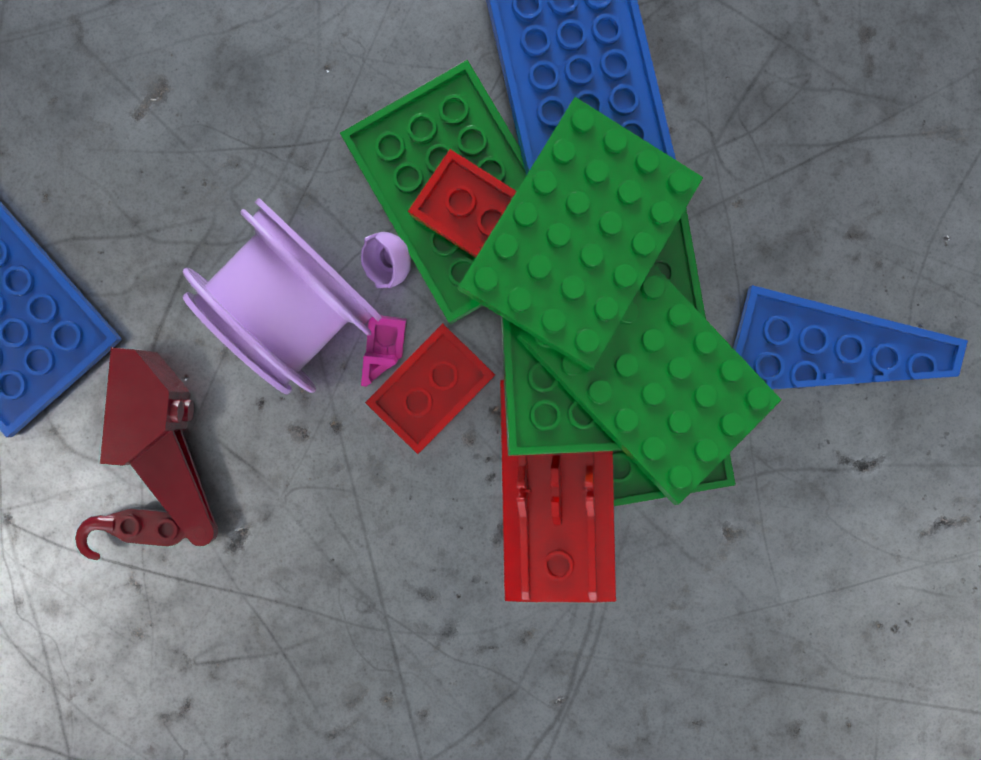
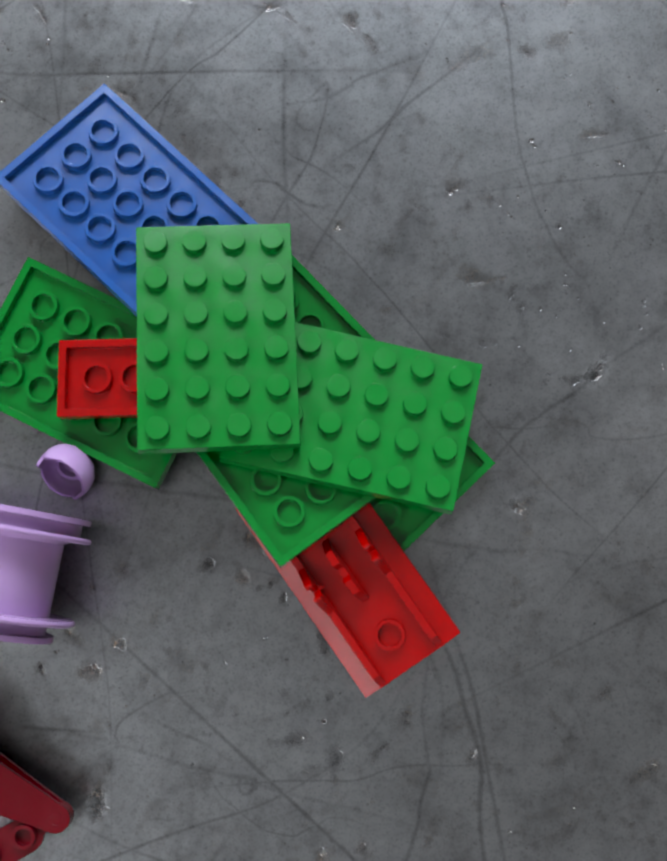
camera: 30 degrees left, 5 degrees down
dark pink slope [361,315,407,387] -> none
red plate [365,323,495,454] -> none
blue wing [733,285,968,390] -> none

